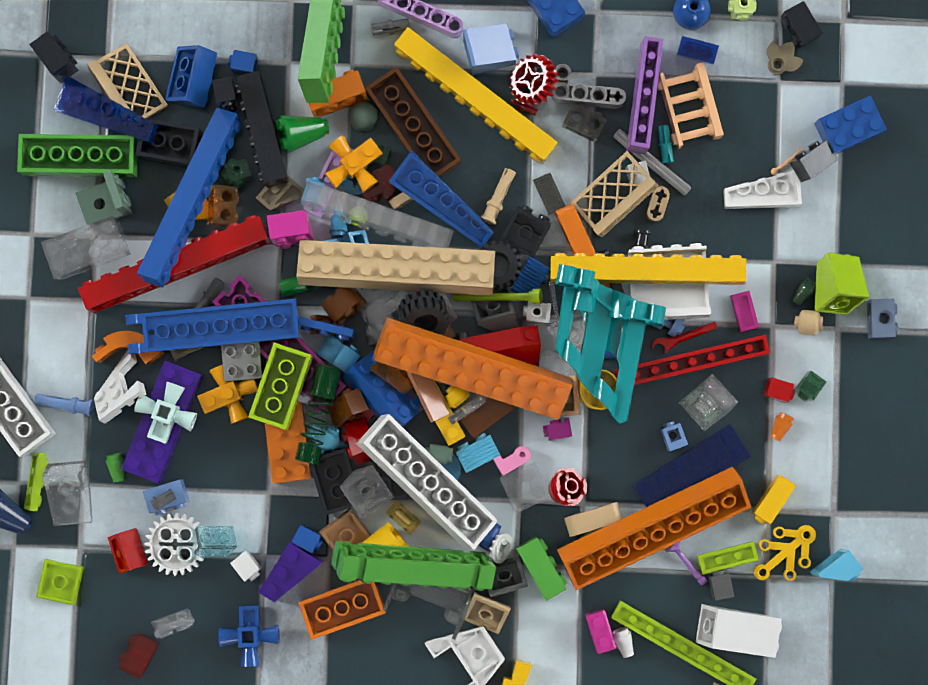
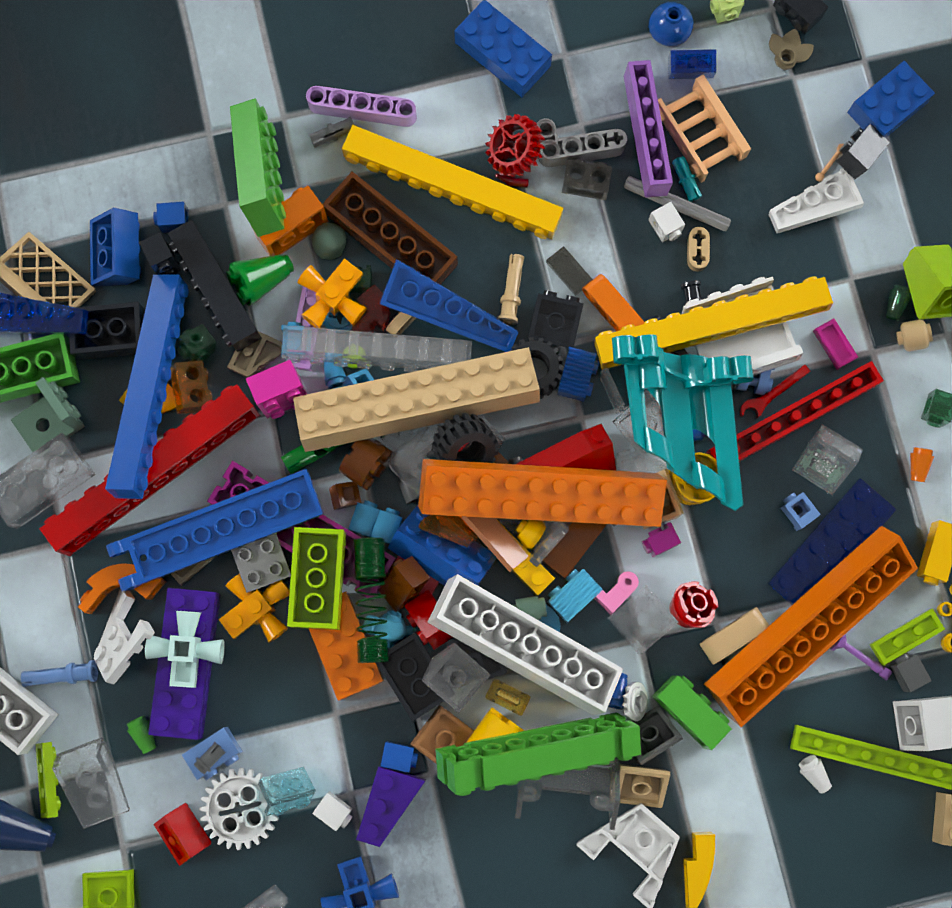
camera: 15 degrees left, 5 degrees down
dark grey axle [195,277,224,308] -> none
blue plate [298,317,356,341] -> none
orange brick [298,580,386,640] -> none
lime piece [452,289,543,304] -> none
slope [463,24,519,76] -> none
dark grey slope [471,289,518,332] -> none
white brick [522,301,551,324] -> none
tan fence [571,151,659,237] -> none
dark pink brick [585,609,616,654] -> none
red brick [763,377,795,403] -> none

